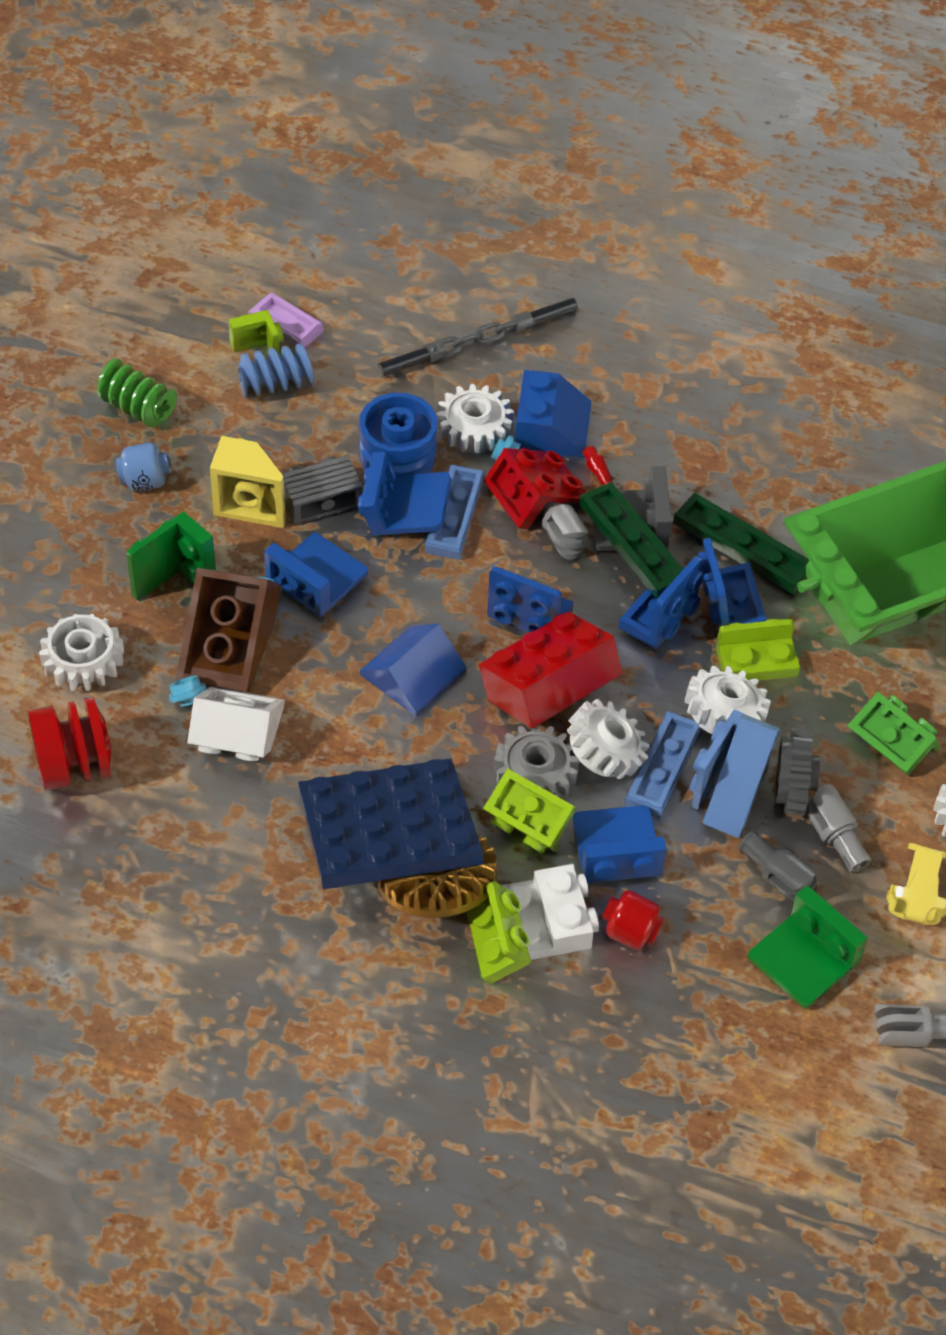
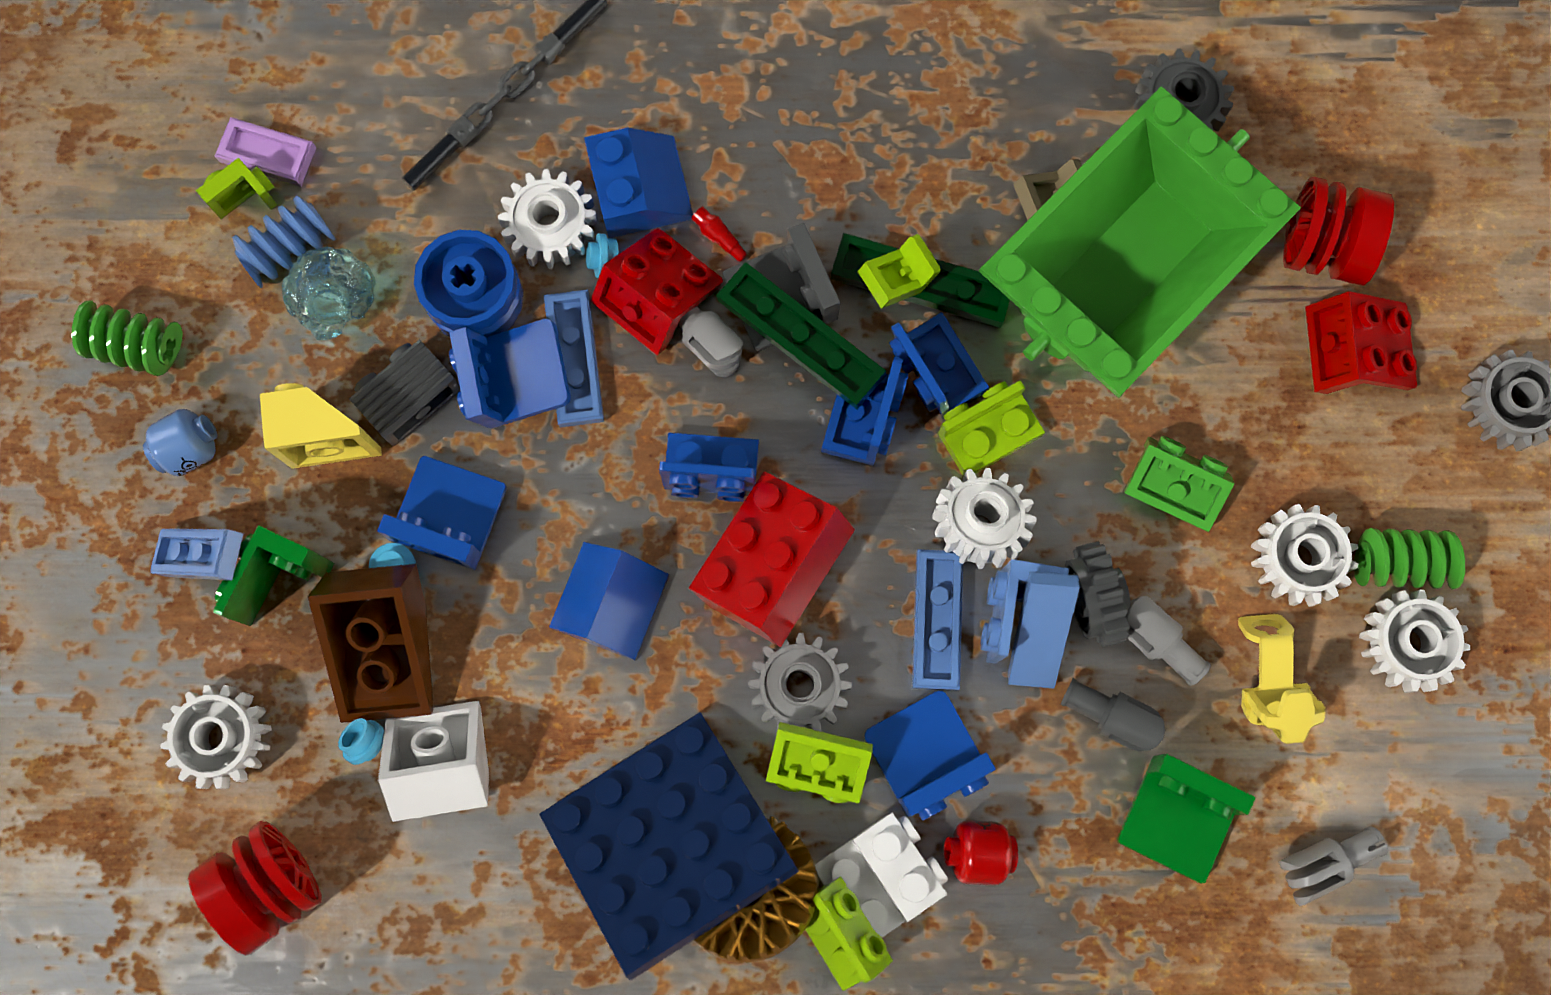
camera: 20 degrees left, 25 degrees up
white gear [567,699,649,779] -> none
none -> medium blue tile [150,529,244,581]
none -> clear light blue hair [282,246,376,341]
none -> lime bracket [858,234,941,309]

